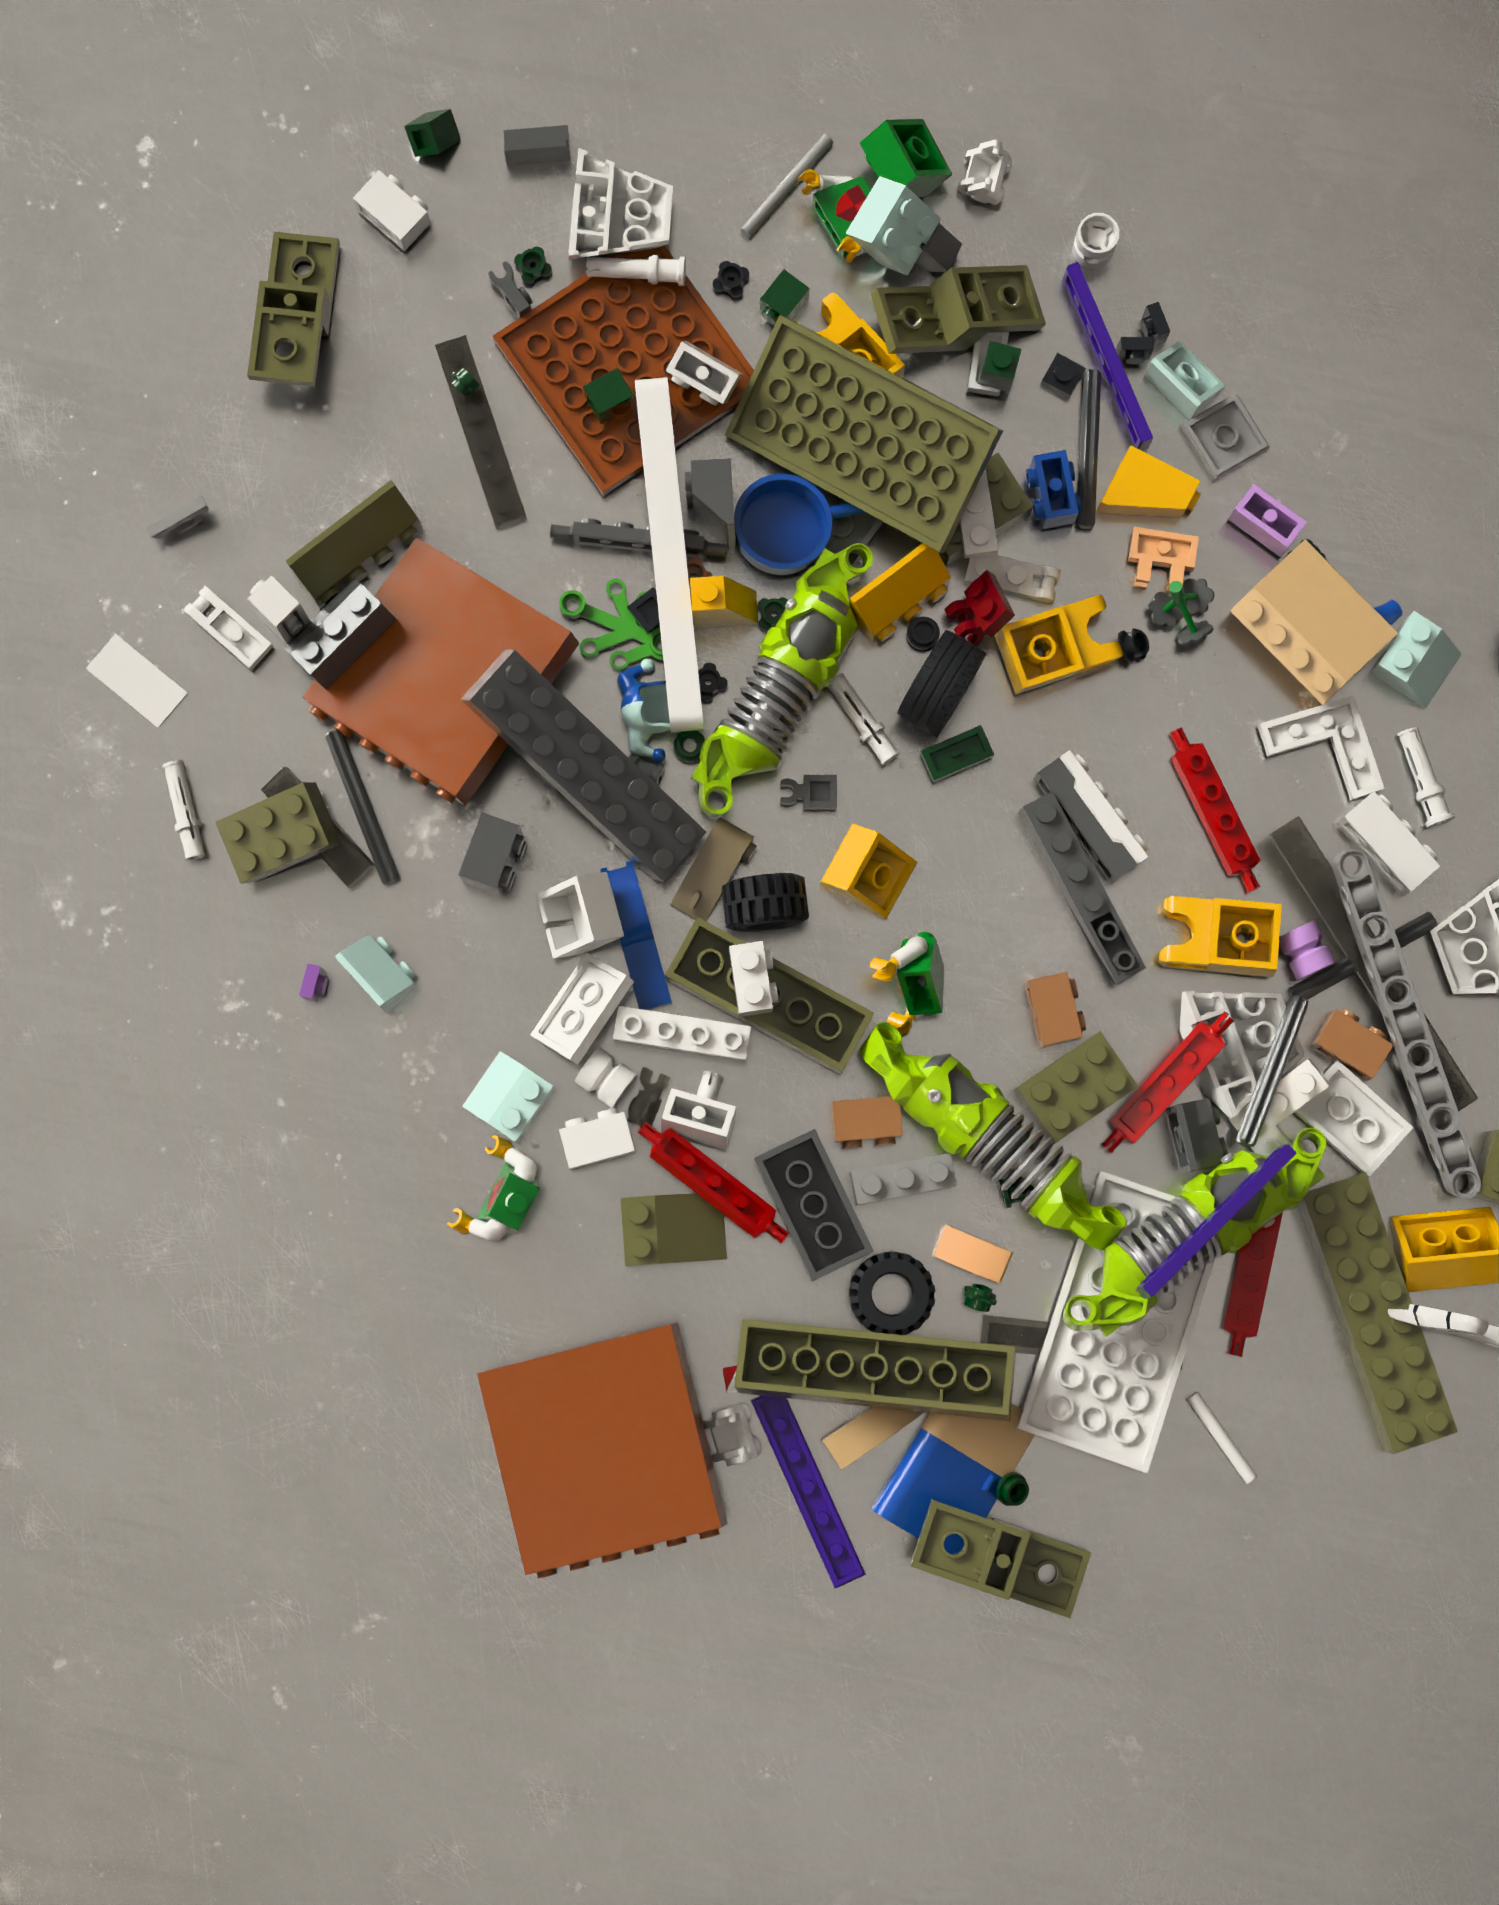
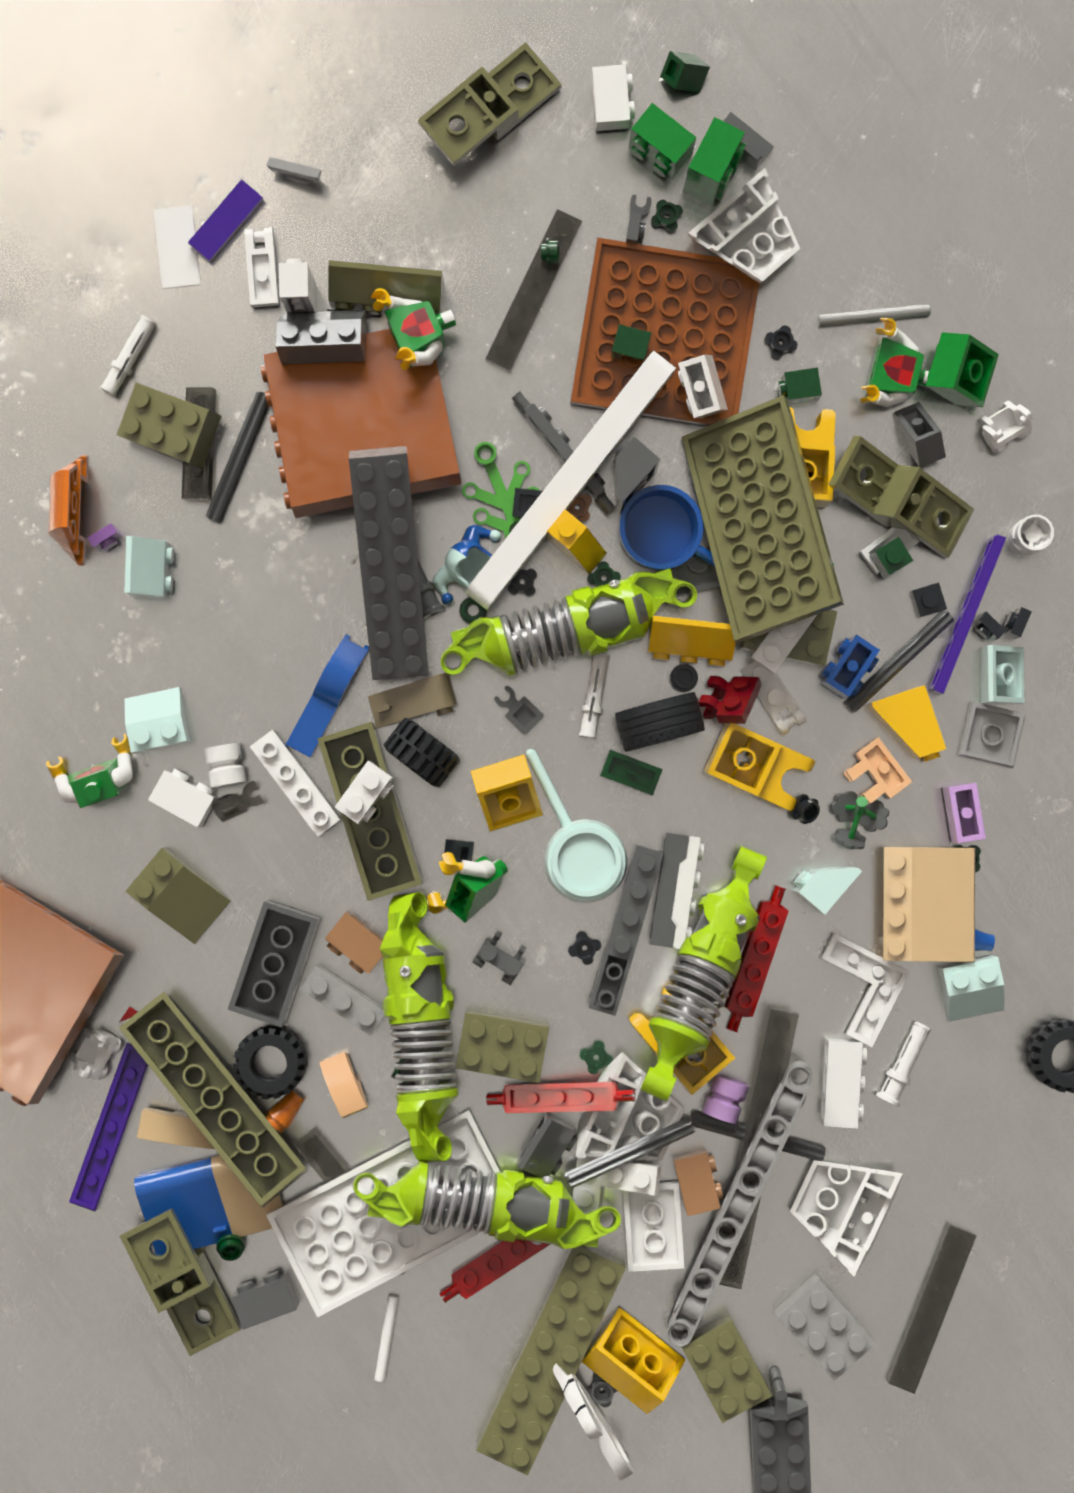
camera: 45 degrees right, 5 degrees up
dark grey brick [458,812,527,897] -> none
white plate [530,952,634,1065] -> none
white piece [536,872,624,959] -> none
white pin [586,255,686,286] -> none
red plate [637,1121,789,1244] -> none
white brick [661,1071,736,1151] -> none
light aqua piece [846,176,941,275] -> none
dark green plate [964,1284,997,1312] -> none
medium nougat brick [1025,972,1086,1048] -> none
dark purple tile [1136,1144,1297,1299] -> none
none -> orange wedge [48,455,88,566]
none -> dark purple tile [188,179,263,262]
none -> dark grey brick [231,1271,299,1330]
none -> orange cone [266,1091,305,1133]
none -> torso [371,288,457,370]
none -> black plate [443,839,474,863]
none -> dark grey piece [472,931,526,986]
none -> light aqua piece [526,749,628,903]
none -> black plate [568,932,601,965]
none -> clear green plate [580,1041,613,1074]
none -> dark grey plate [587,1374,617,1408]
none -> green brick [629,103,697,179]
none -> lime piece [640,846,767,1102]
none -> green brick [683,117,746,206]
none -> light aqua slope [792,866,862,915]

